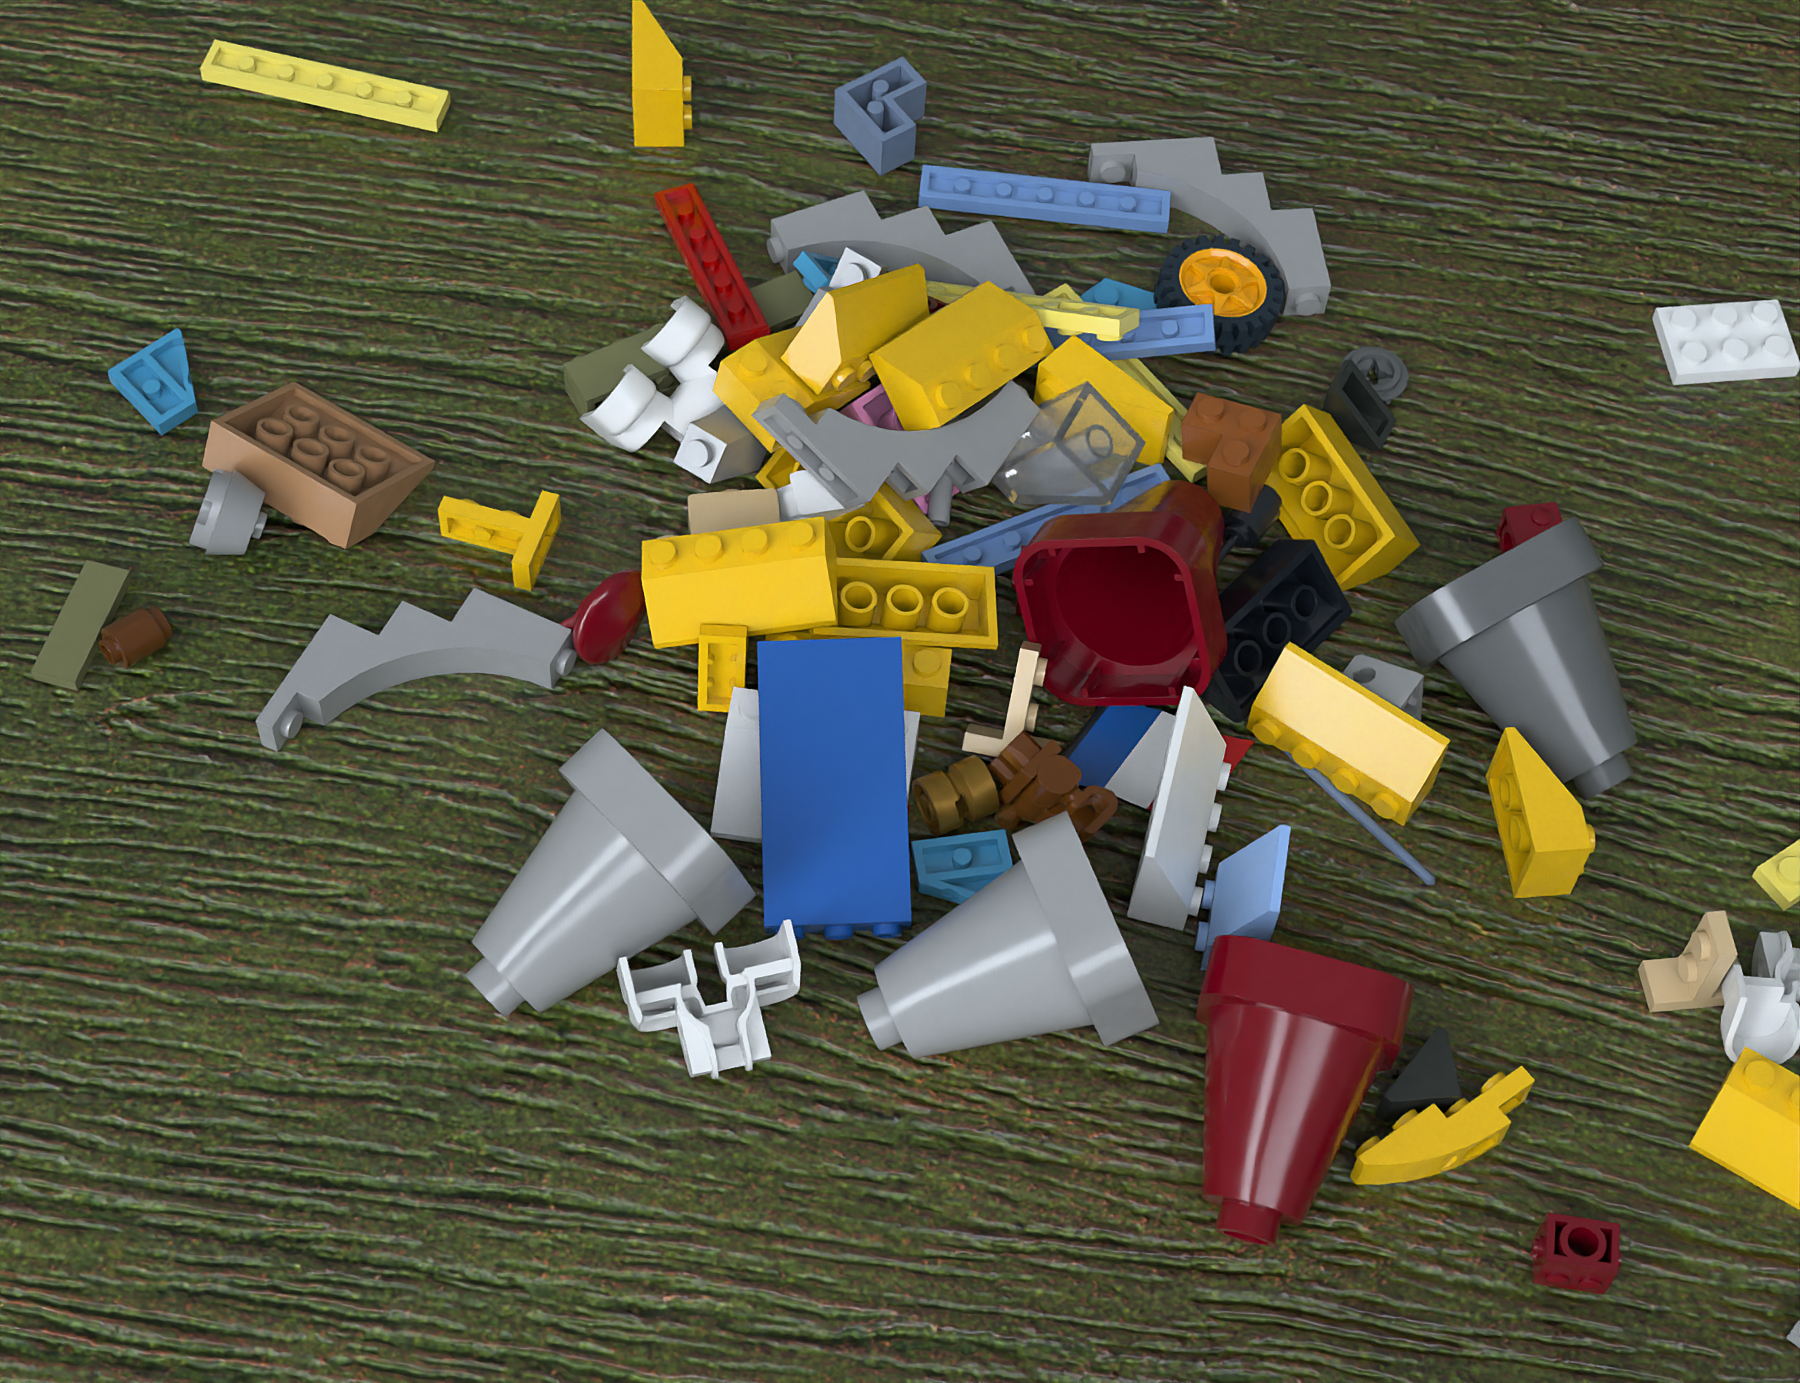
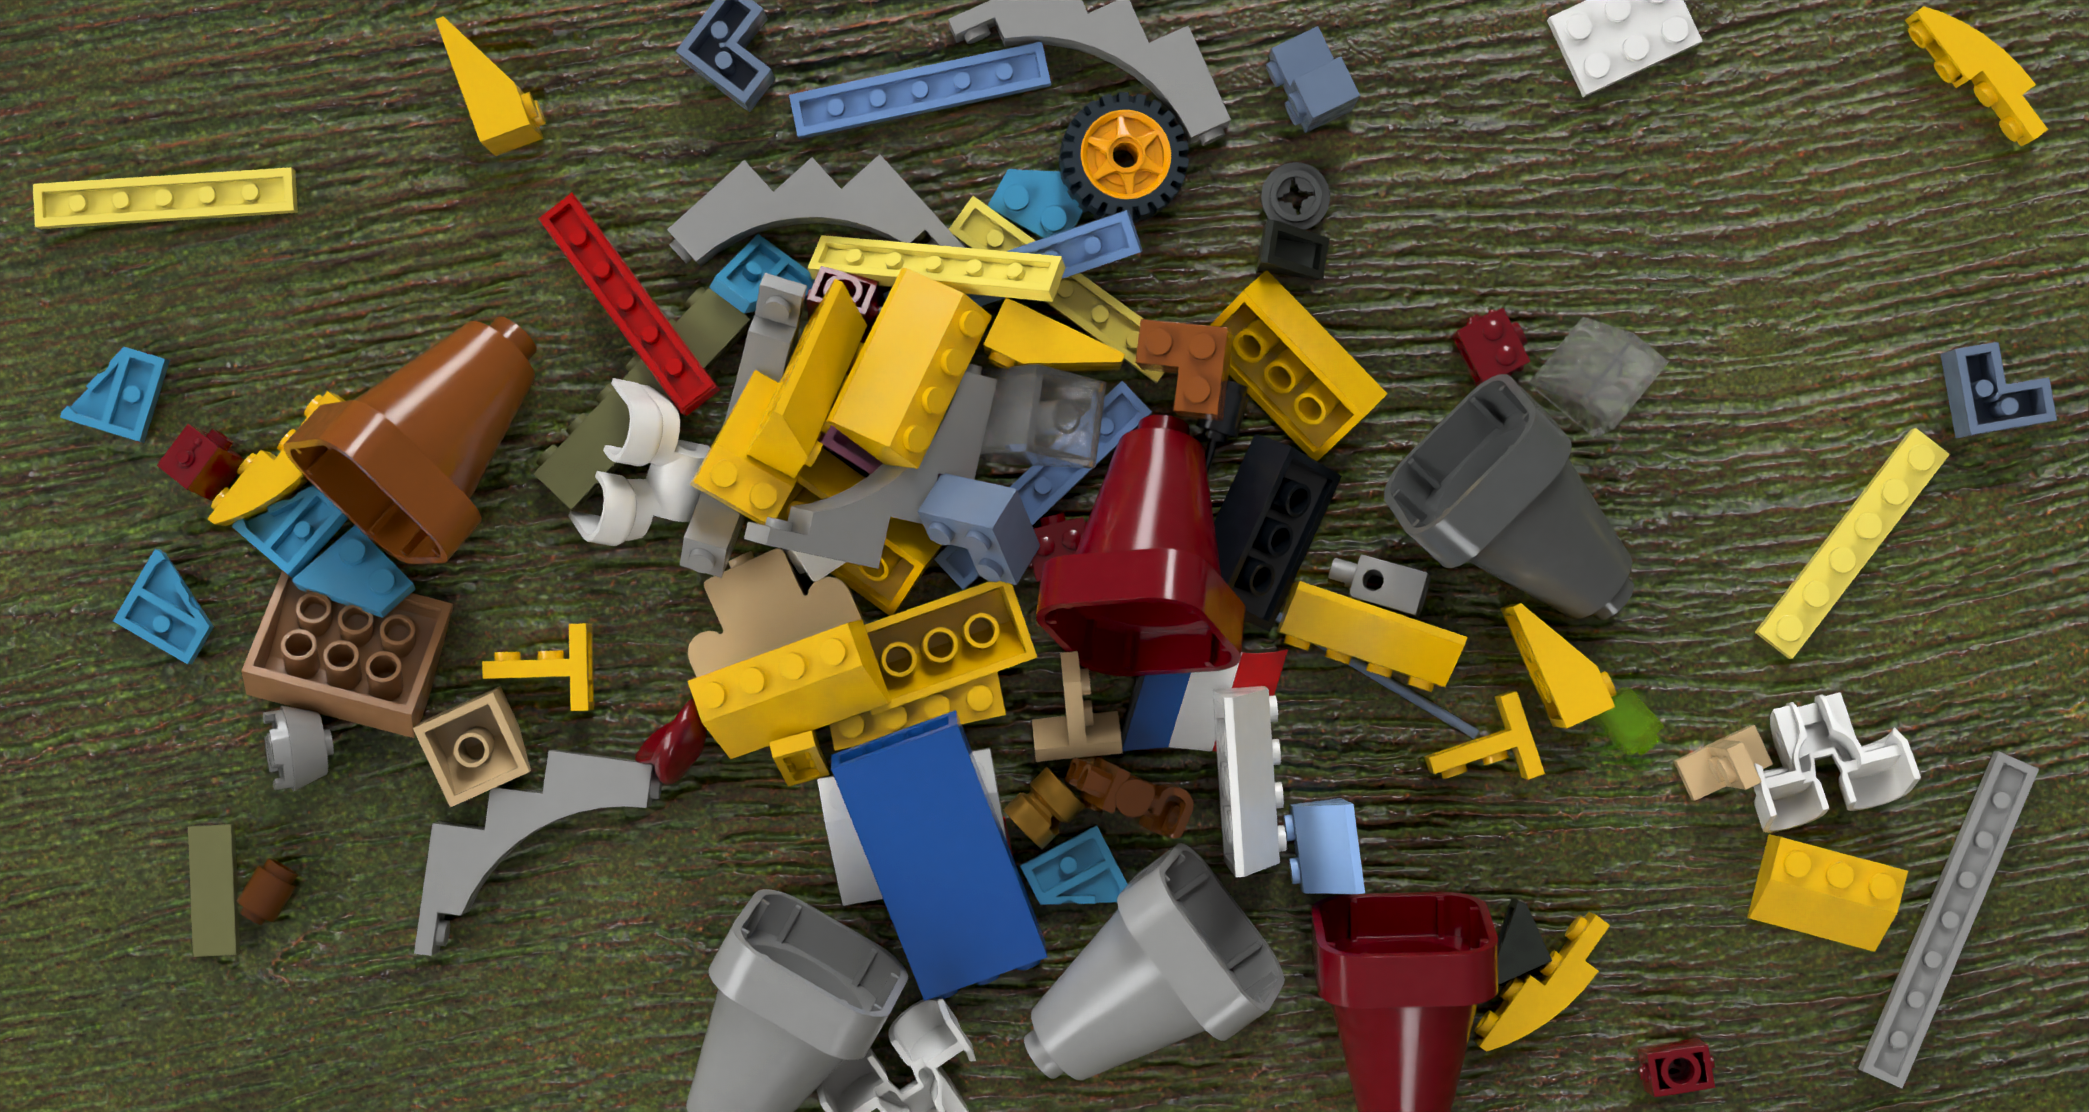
camera: 15 degrees left, 30 degrees up
none -> dark azure wing [60,347,170,443]
none -> dark red head [157,424,245,501]
none -> yellow slope [208,391,345,526]
none -> dark azure wing [231,485,348,578]
none -> dark orange cone [284,316,537,564]
none -> dark azure wing [292,525,416,618]
none -> tan slope [413,686,531,807]
none -> sand blue brick [917,473,1040,585]
none -> sand blue brick [1266,26,1360,133]
none -> yellow bracket [1424,691,1545,780]
none -> clear slope [1528,317,1669,438]
none -> clear neon green brick [1592,687,1665,756]

